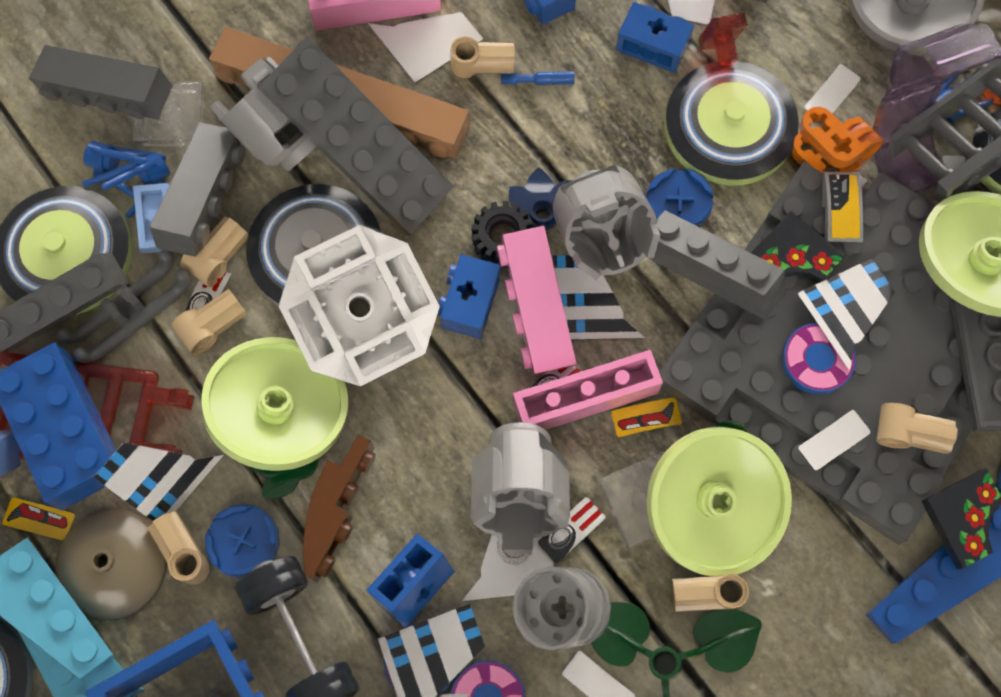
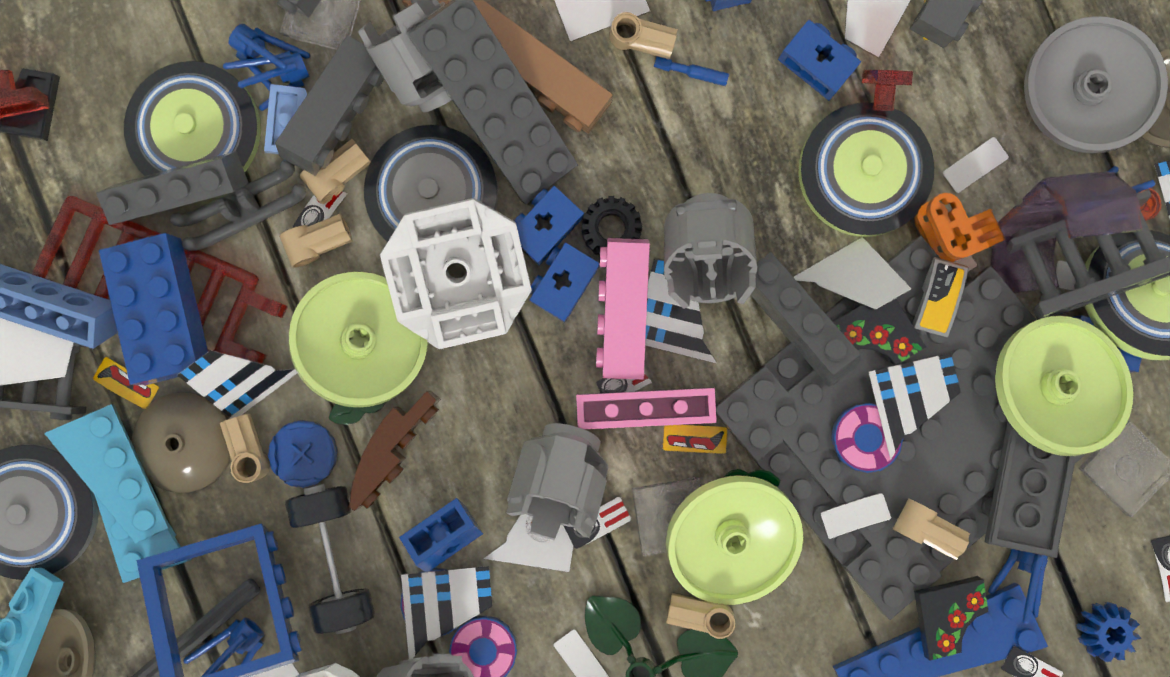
camera: 15 degrees right, 15 degrees up
dark blue plate [509,168,572,230] -> none
light grey wheel [513,566,611,651] -> none
blue tile [646,168,713,227] -> none
none -> blue brick [514,186,584,266]
none -> white sticker [794,237,911,309]

